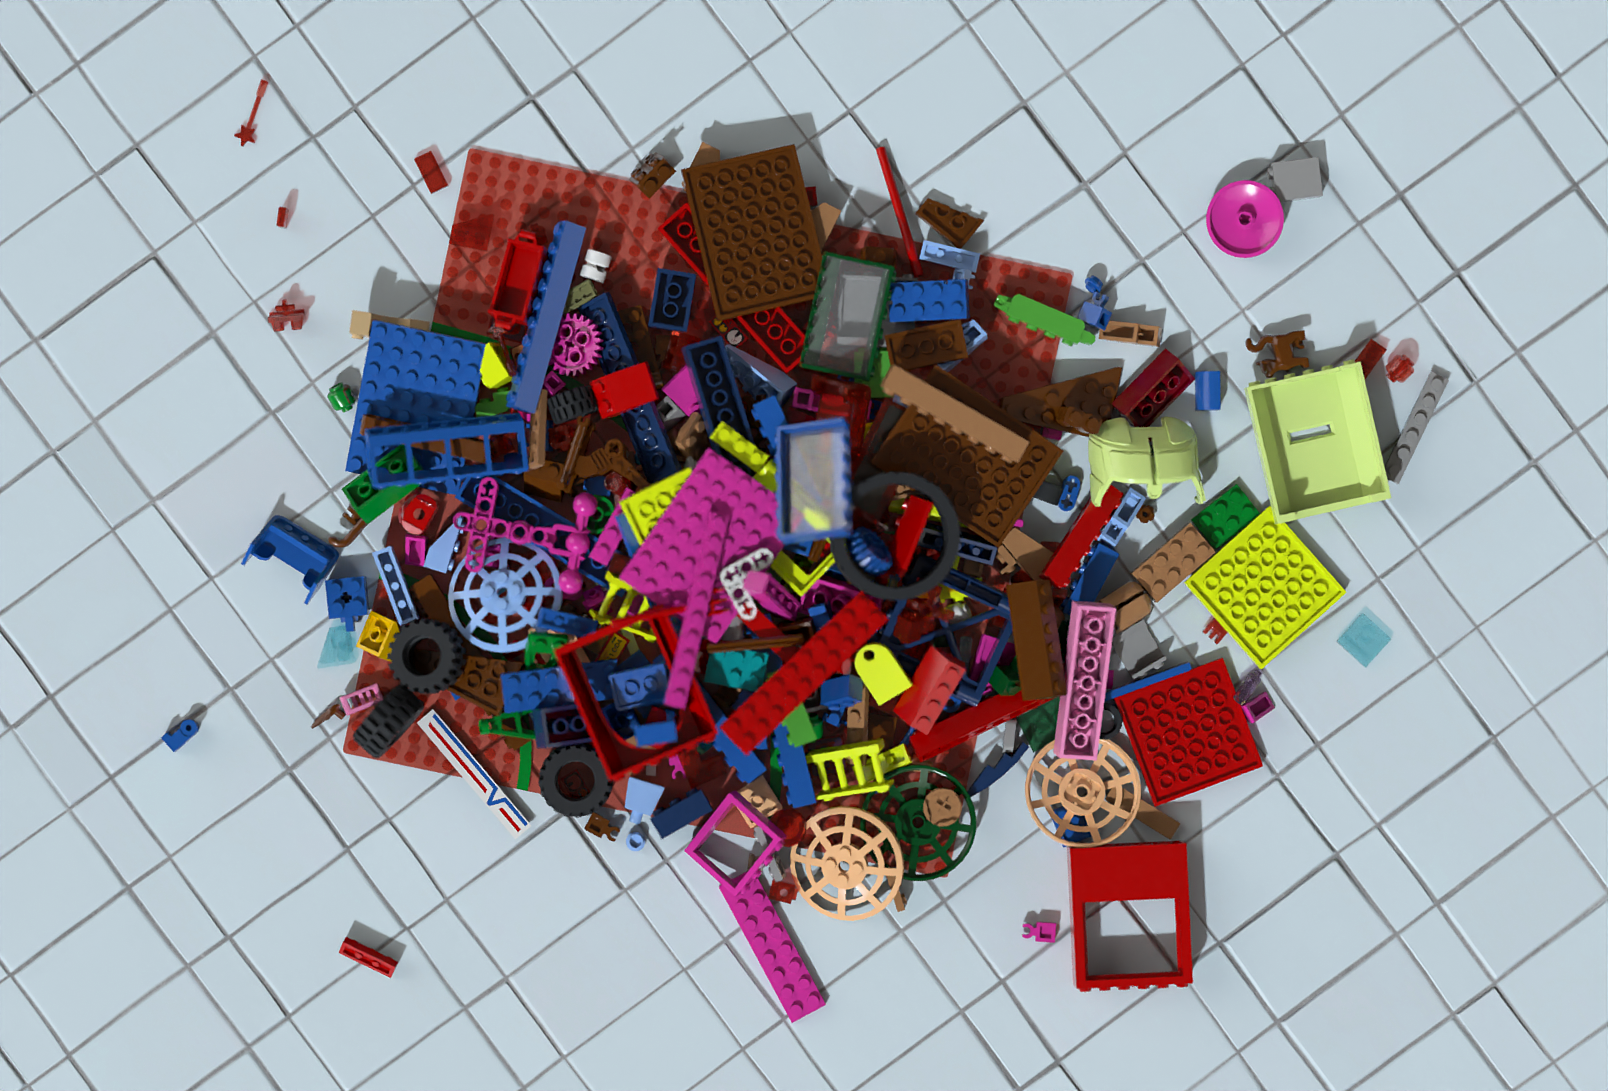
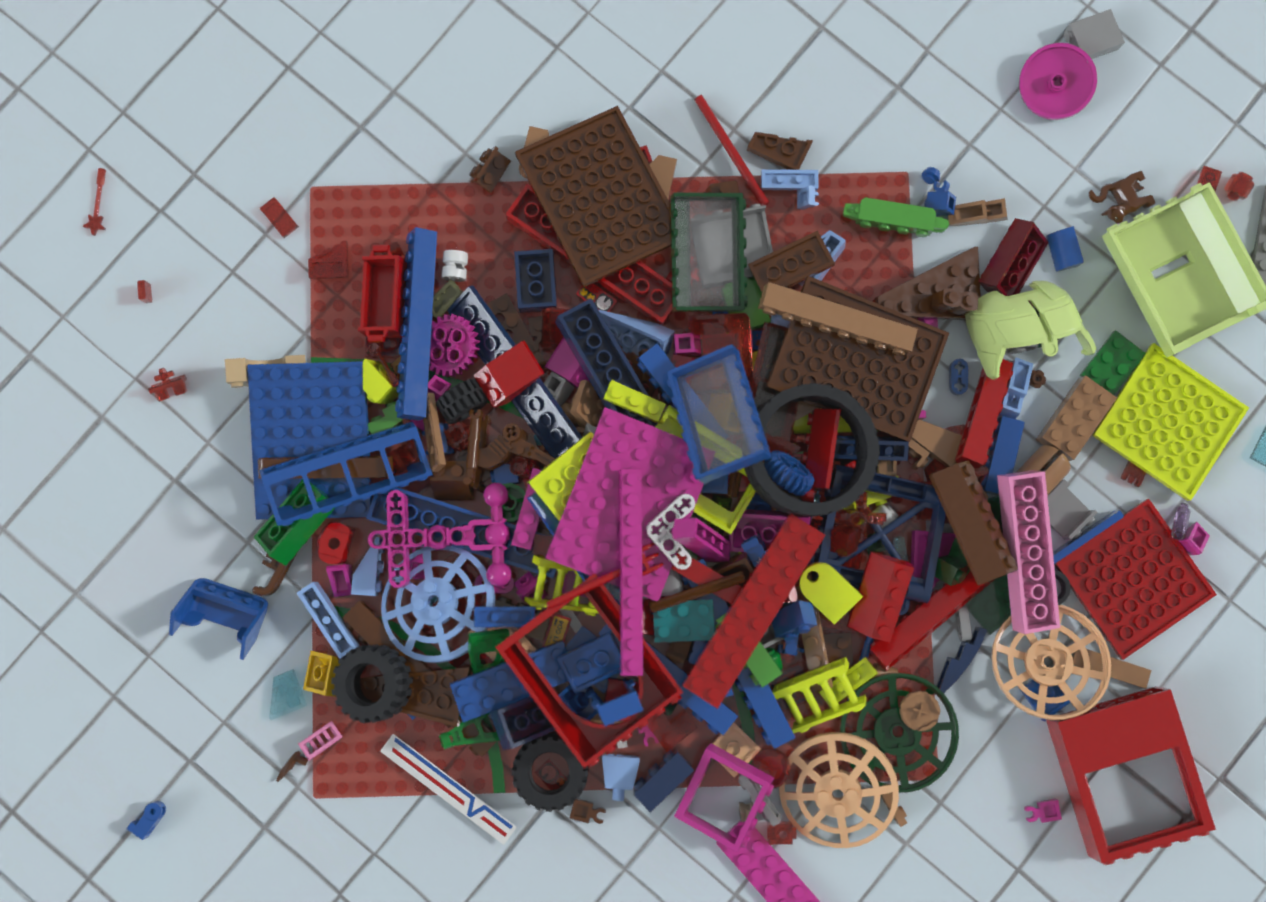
camera: 15 degrees left, 5 degrees down
blue hinge [325,576,370,632] -> none
green head [327,382,356,413] -> none
black tyre [353,685,425,758] -> none
light blue plate [626,832,645,851] -> none
blue piece [889,279,970,322] -> none
black tyre [1033,480,1064,506] -> none

